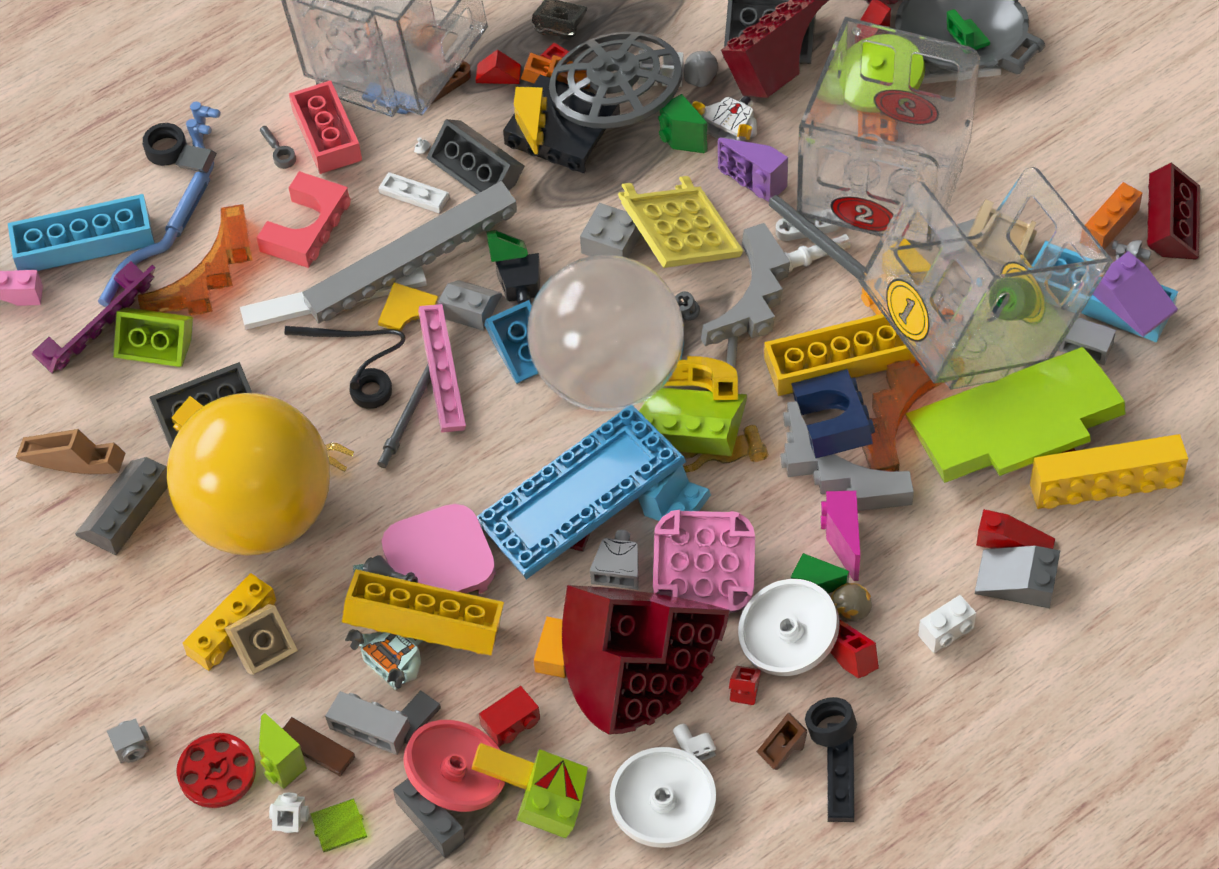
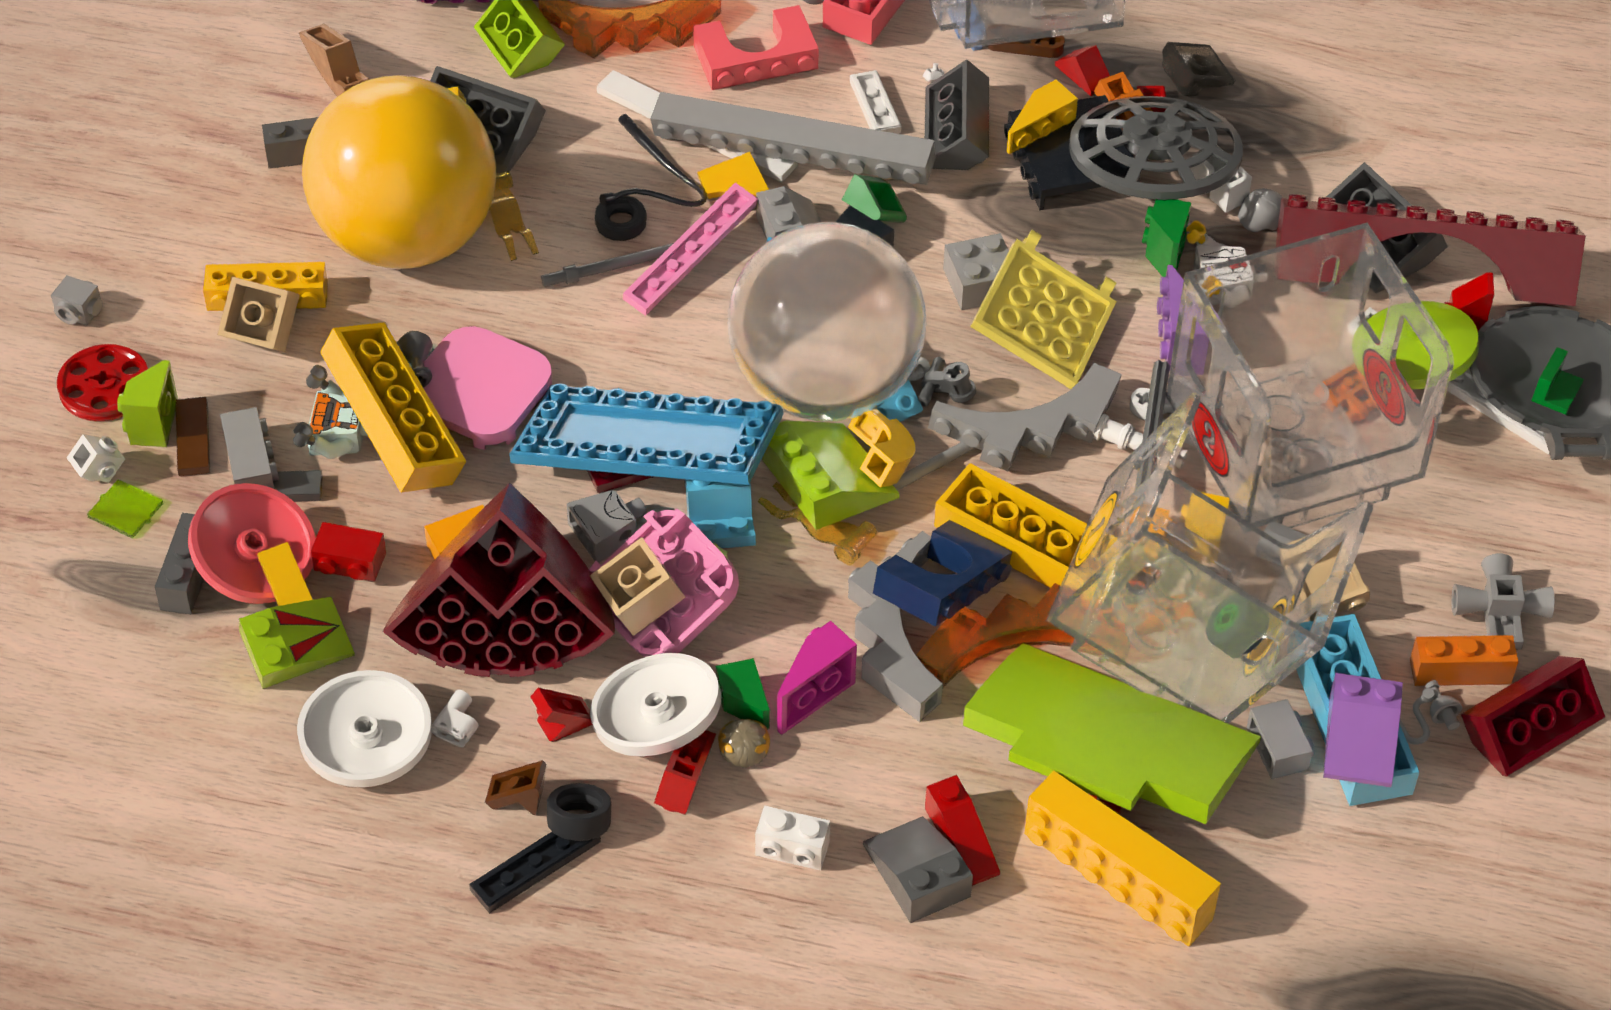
camera: 45 degrees right, 5 degrees down
none -> tan brick [590,537,686,636]
none -> light grey brick [1451,553,1555,650]

